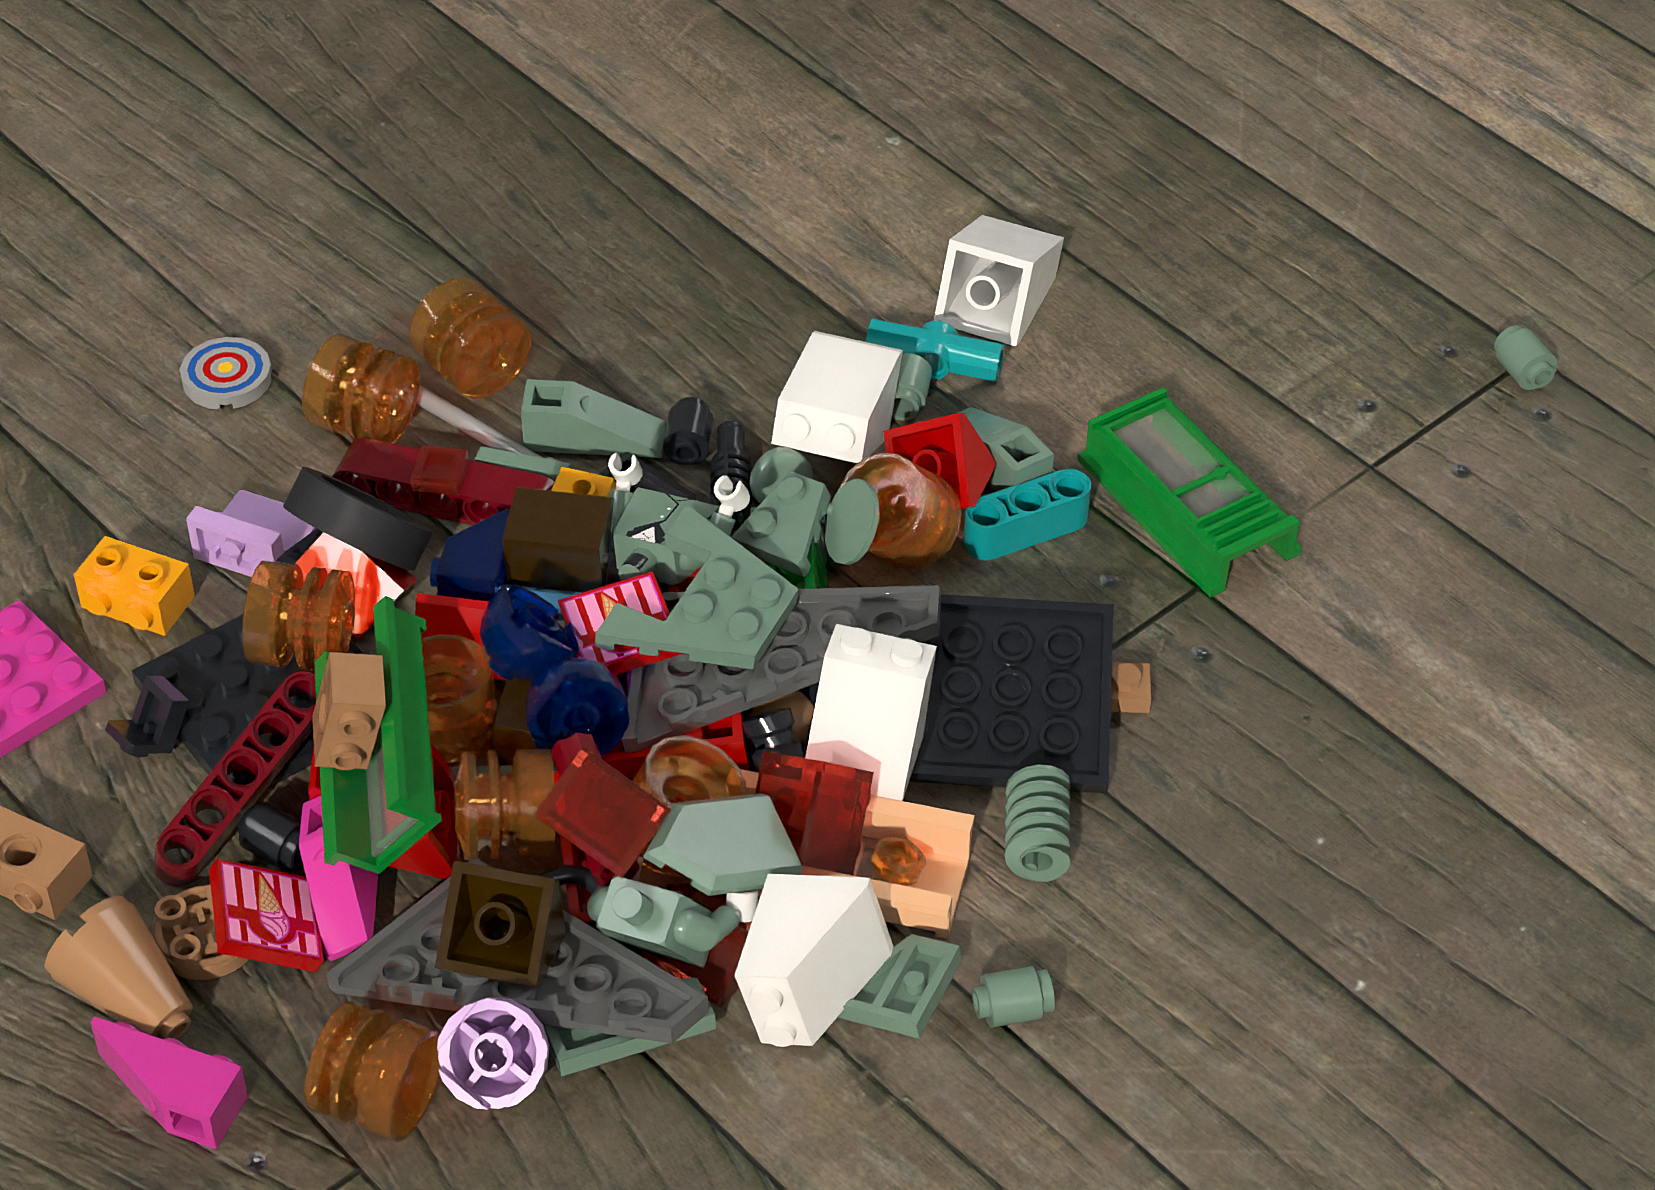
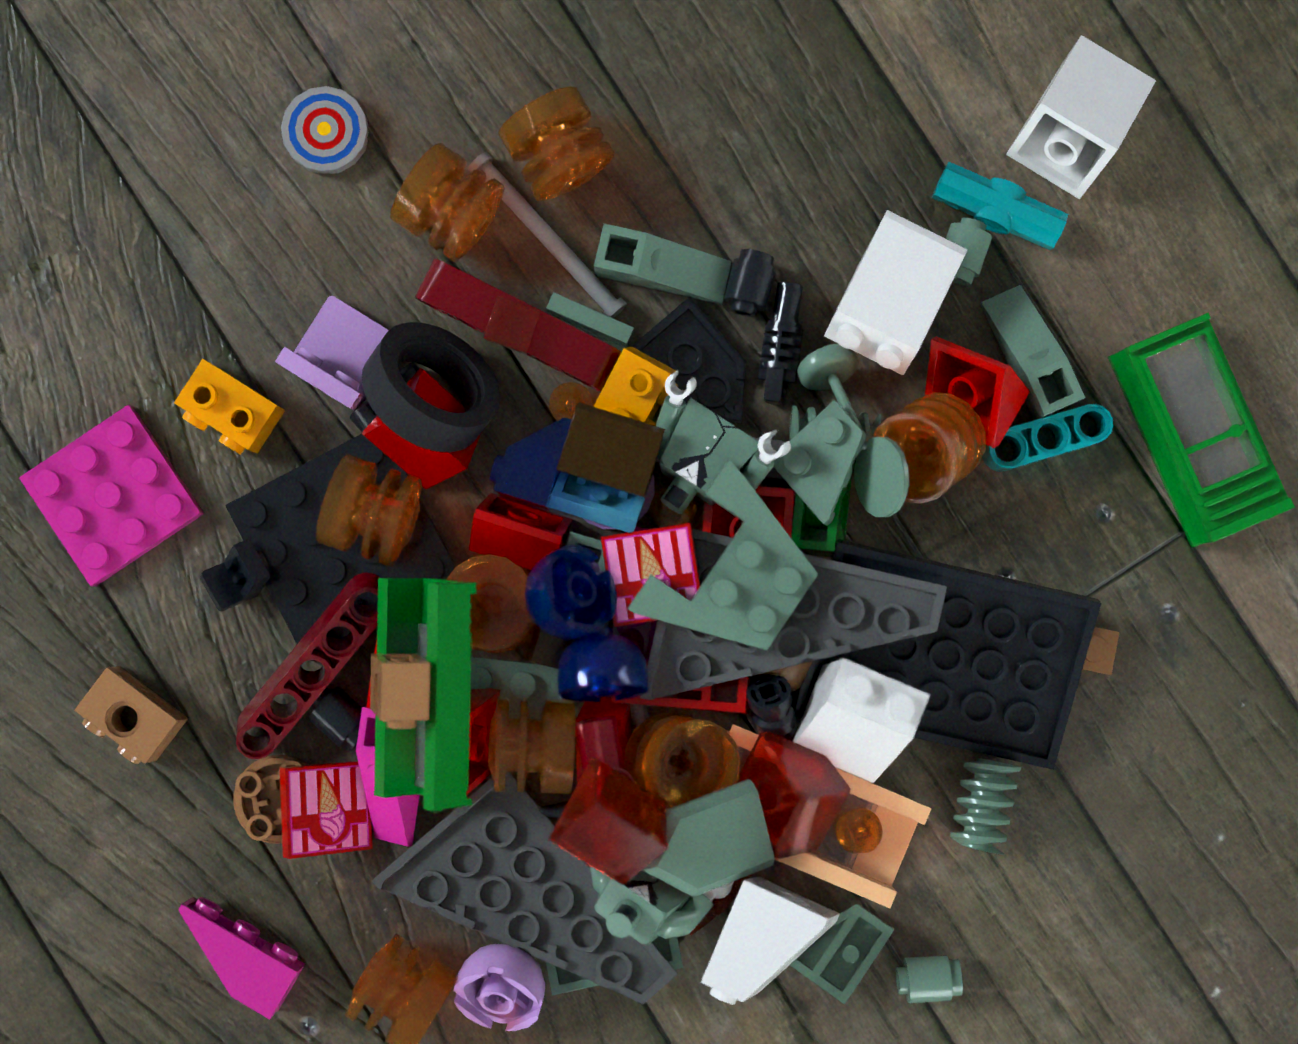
camera: 10 degrees right, 40 degrees up
medium nougat cone [44,895,193,1040] -> none
dark brown slope [435,861,566,987] -> none

